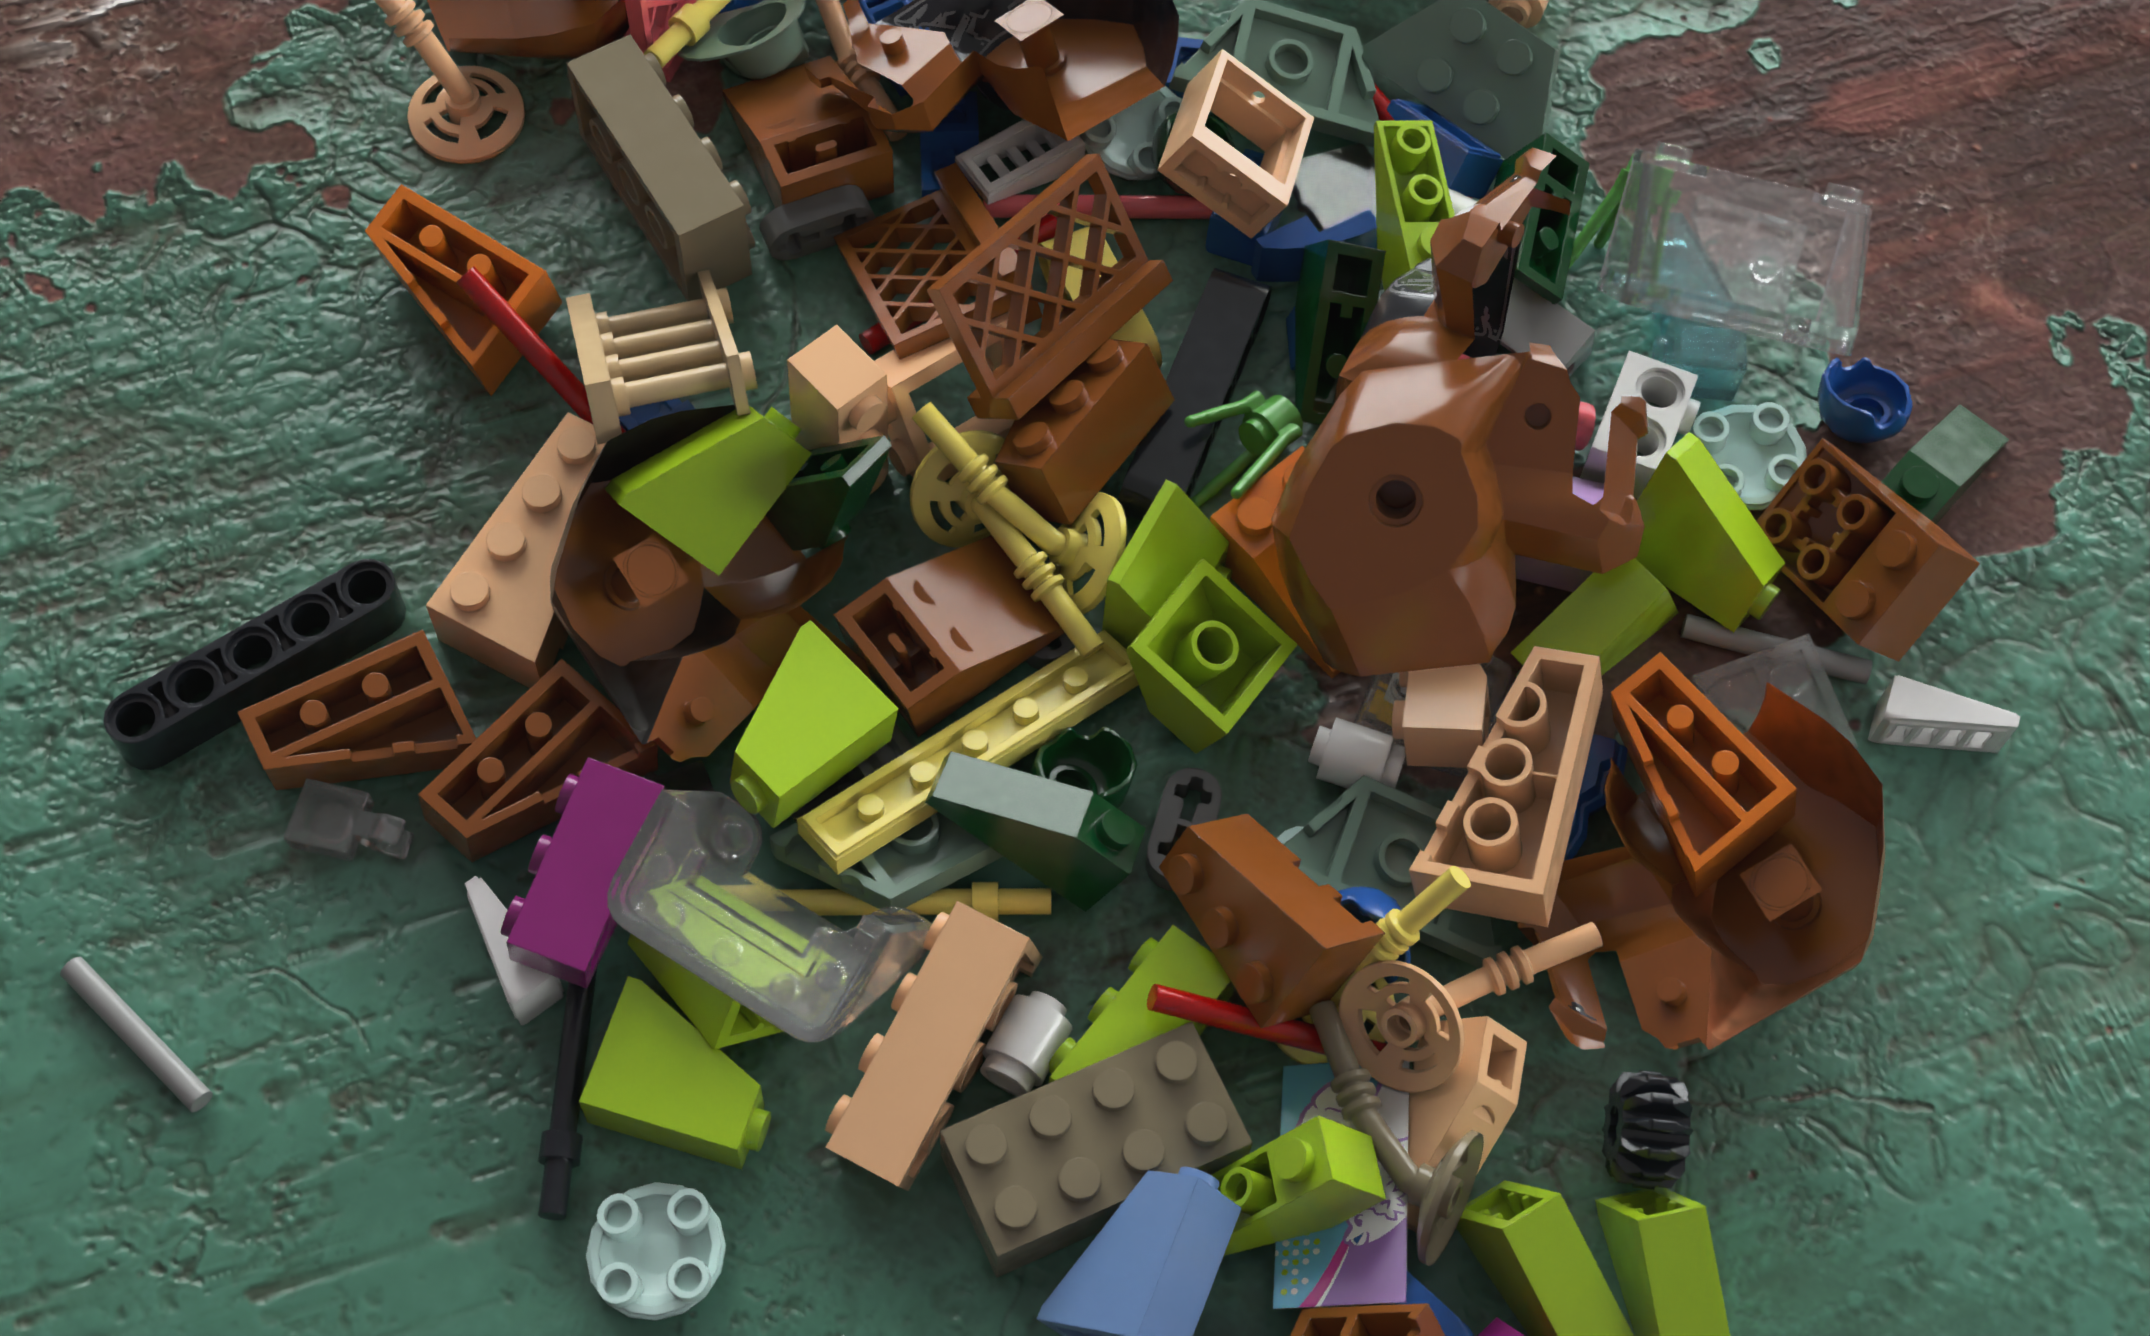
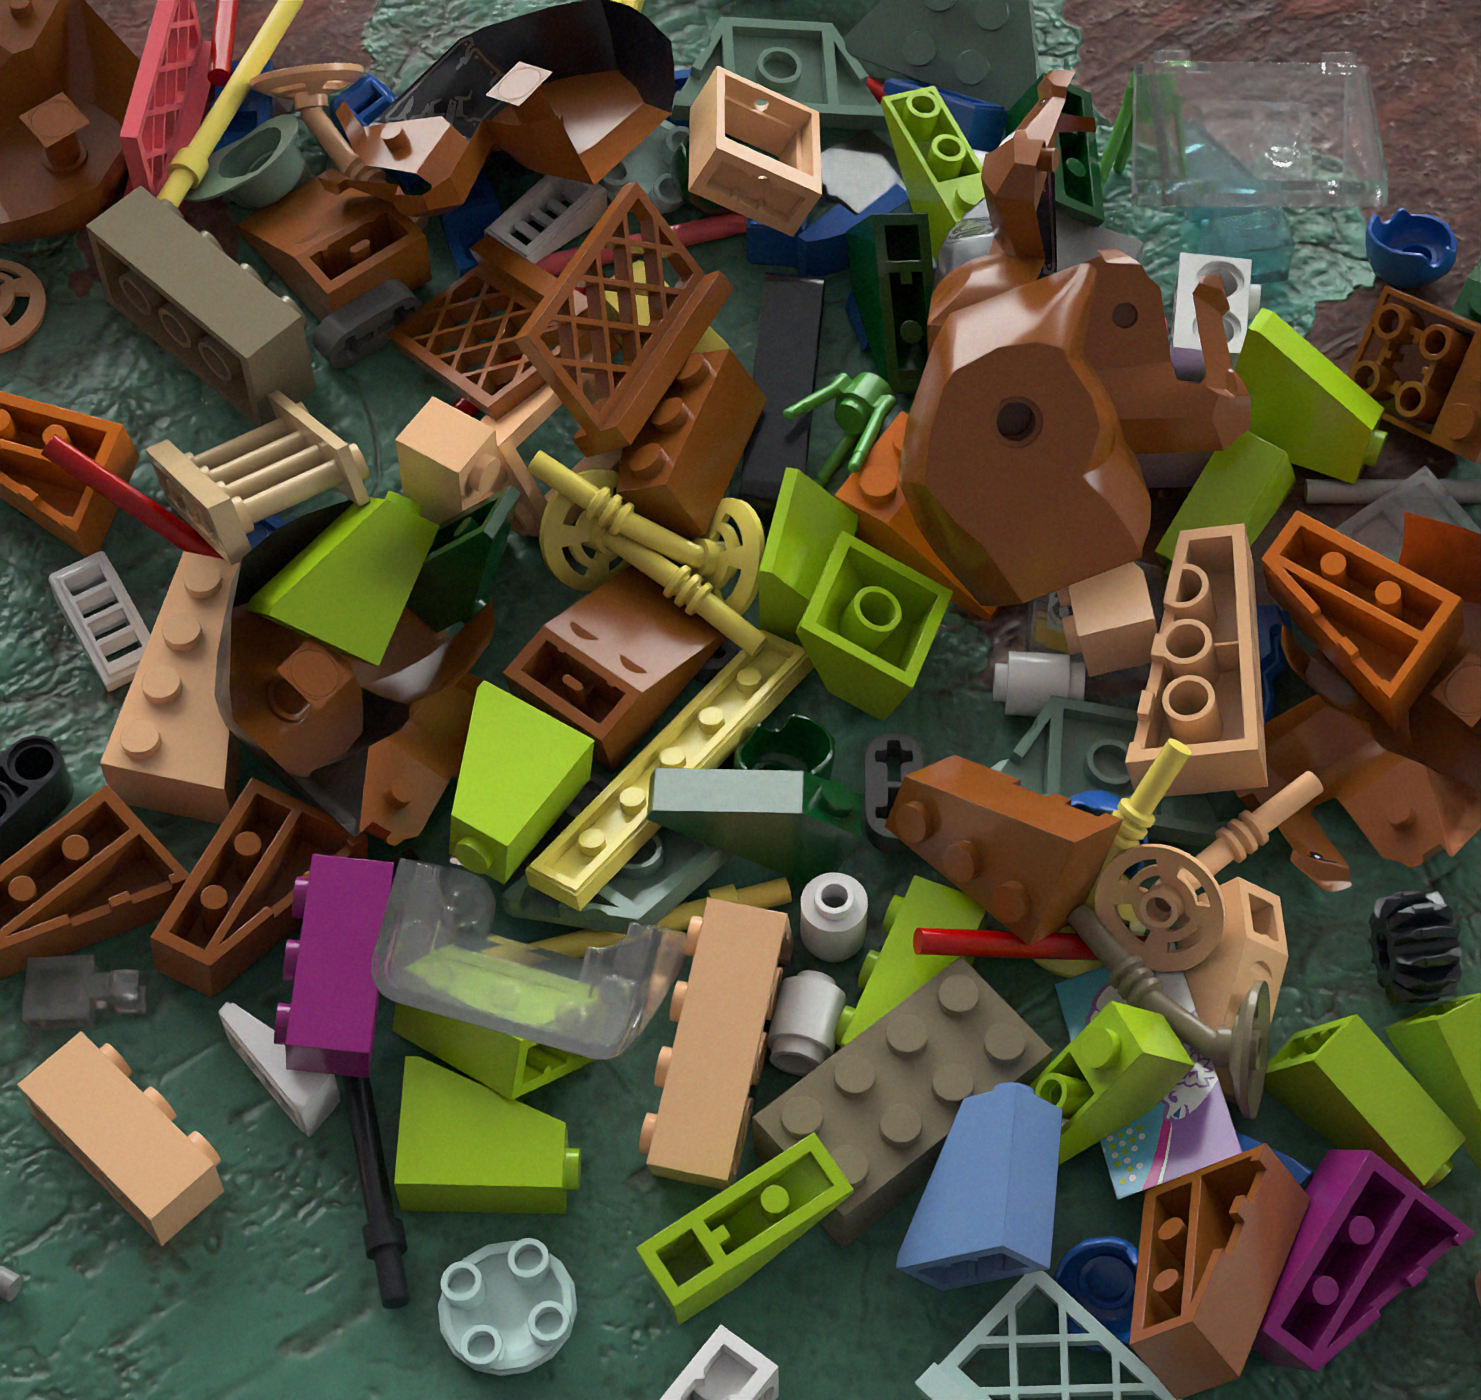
camera: 10 degrees left, 5 degrees down
light aqua dish [1691,402,1807,510] -> none
none -> light nougat brick [17,1031,224,1247]
none -> white slope [48,551,150,692]
none -> lime slope [636,1132,854,1325]
none -> white brick [800,872,868,962]

